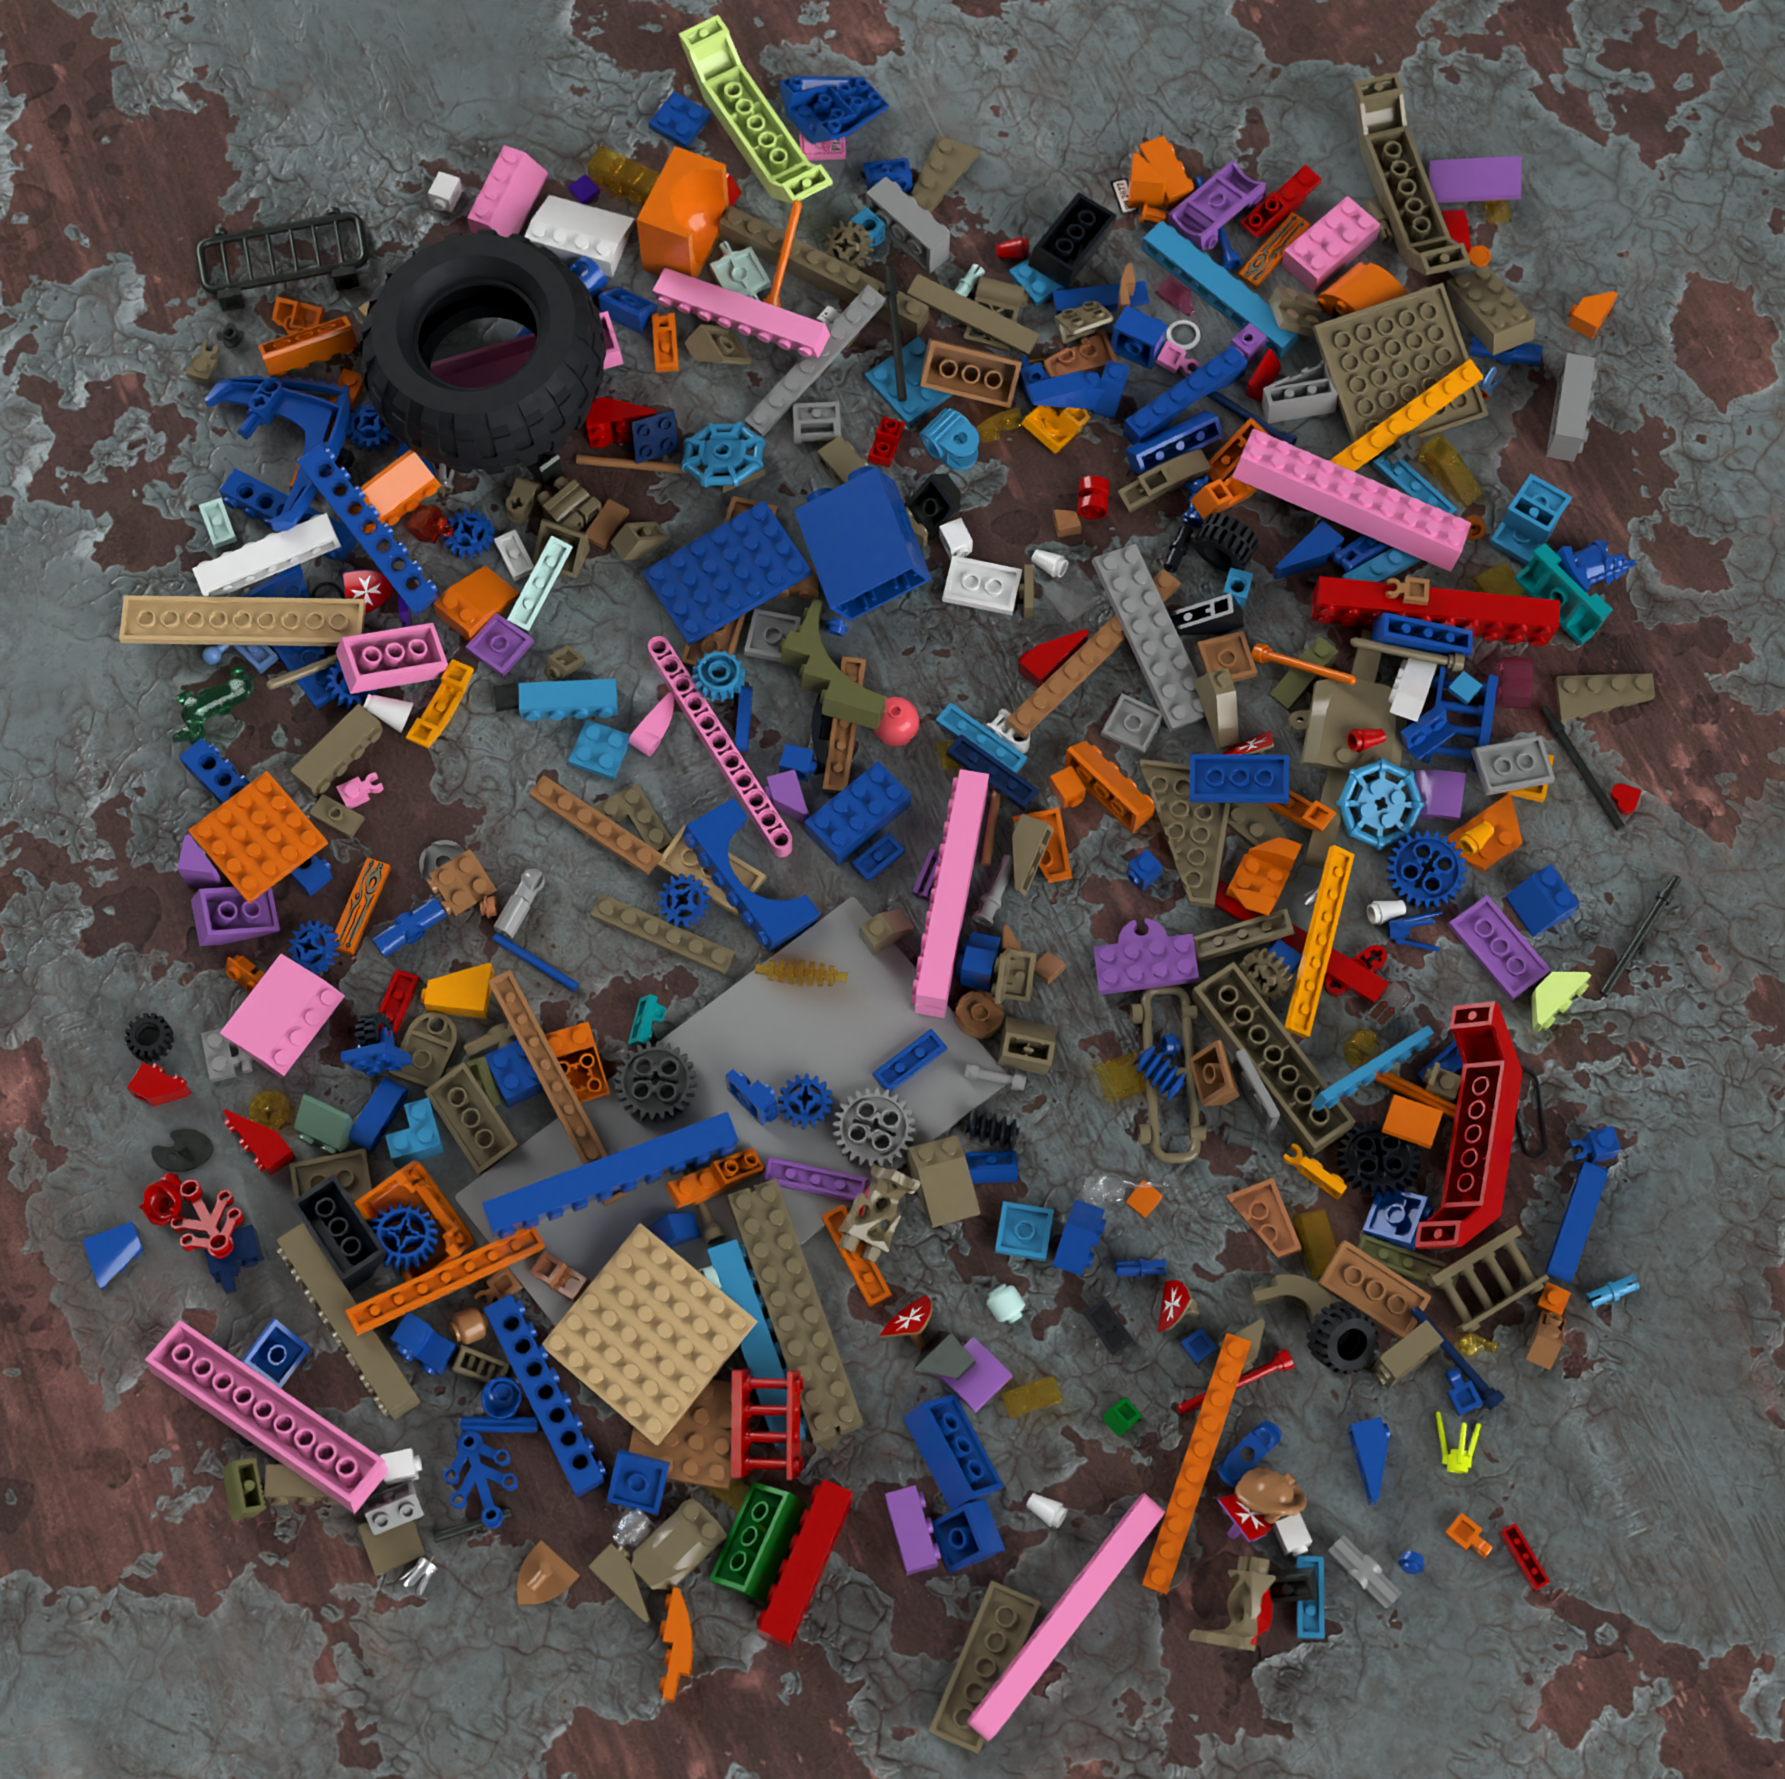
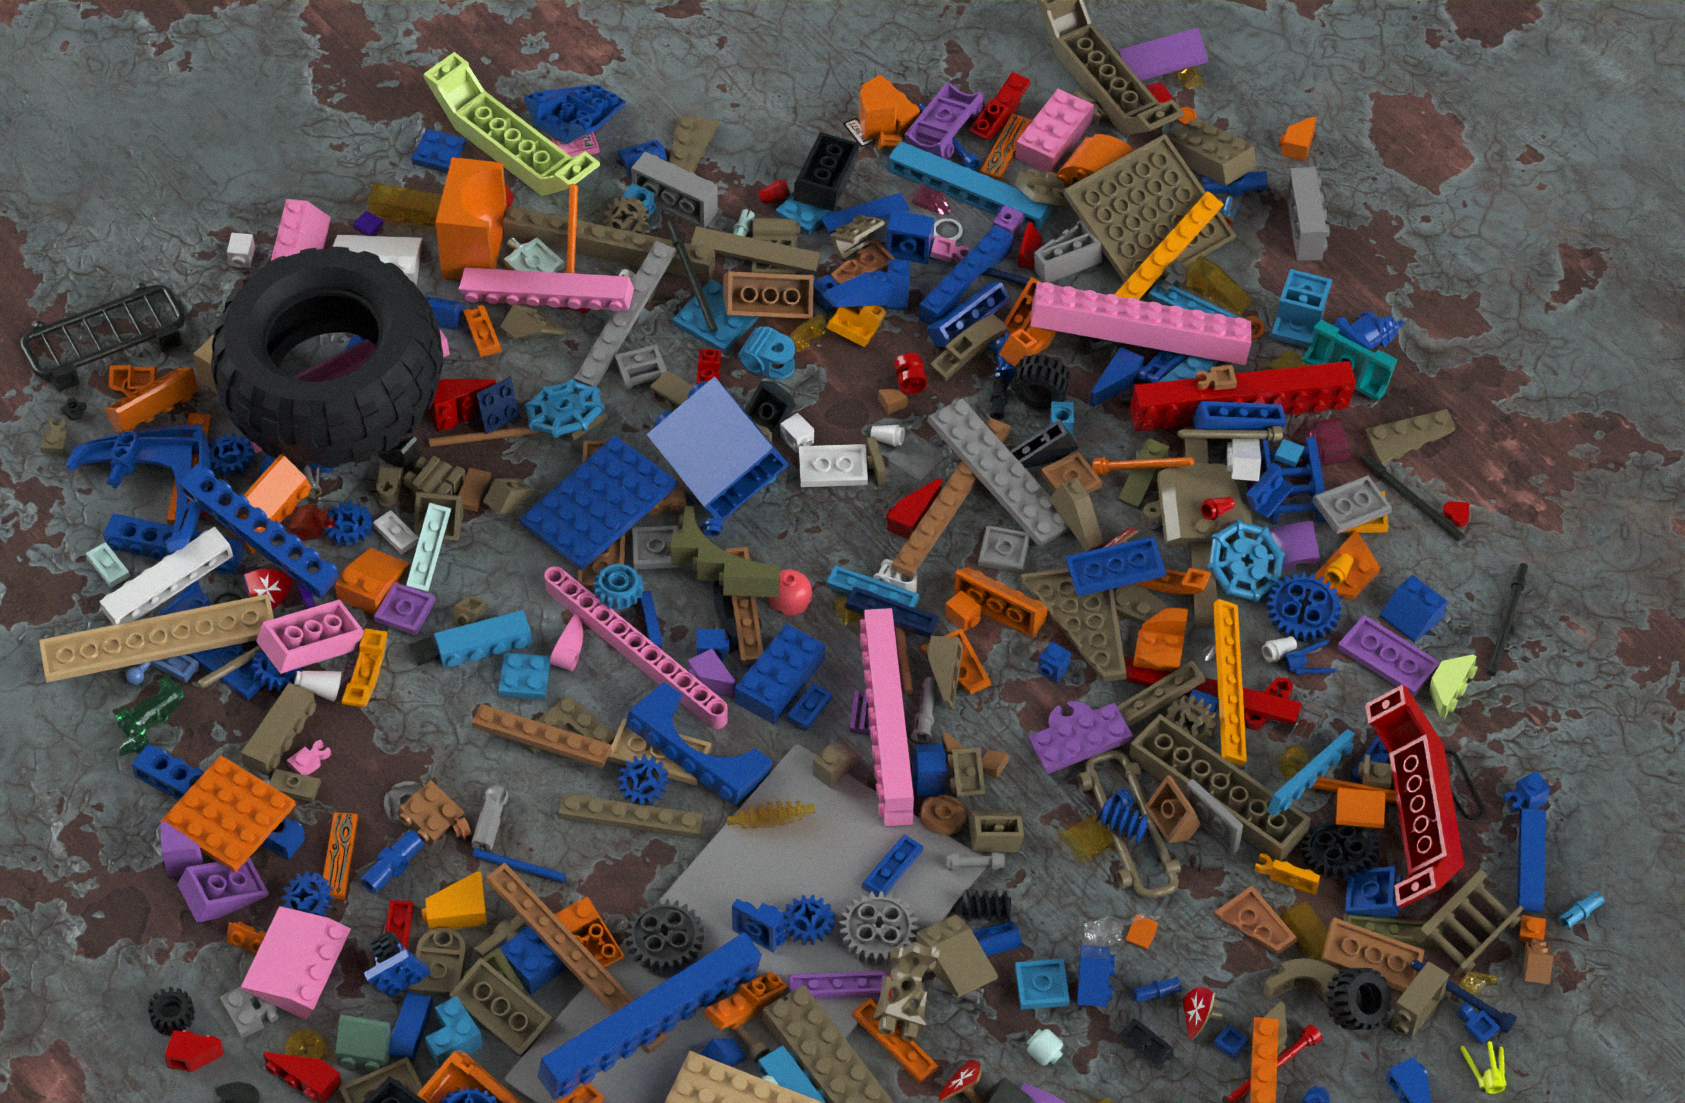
camera: 15 degrees left, 15 degrees down
teal hinge [628,994,666,1048] -> none
medium nougat slope [1118,263,1136,317] -> none

